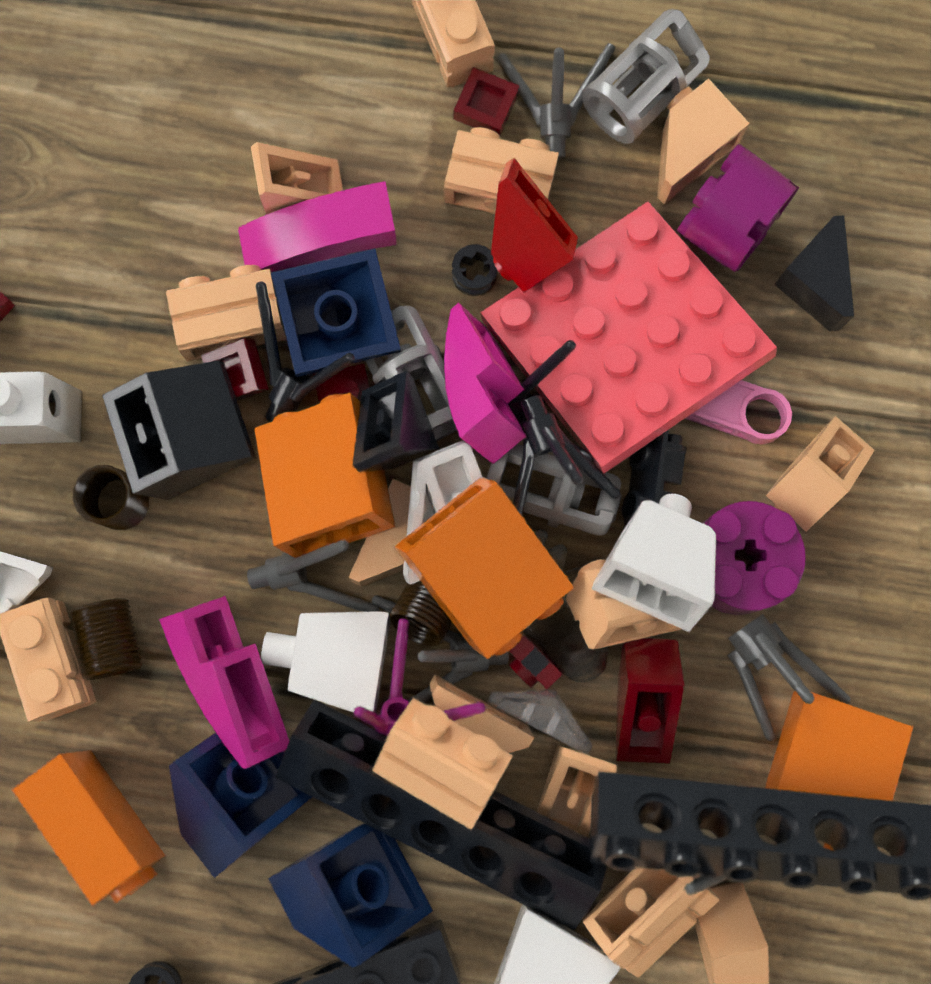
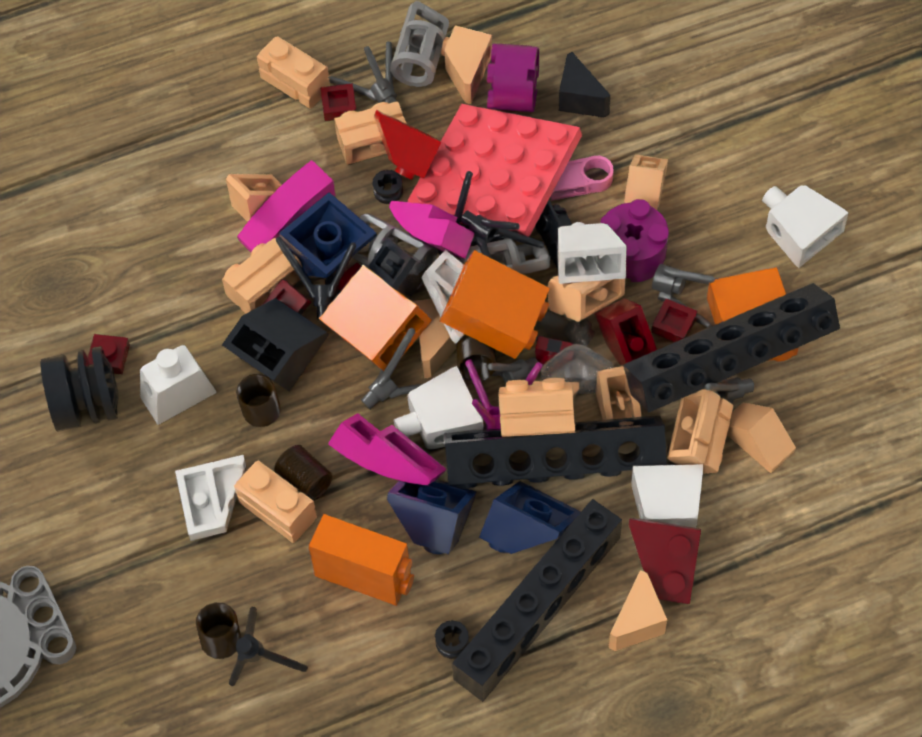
camera: 25 degrees left, 20 degrees down
none -> dark red plate [651,298,698,342]

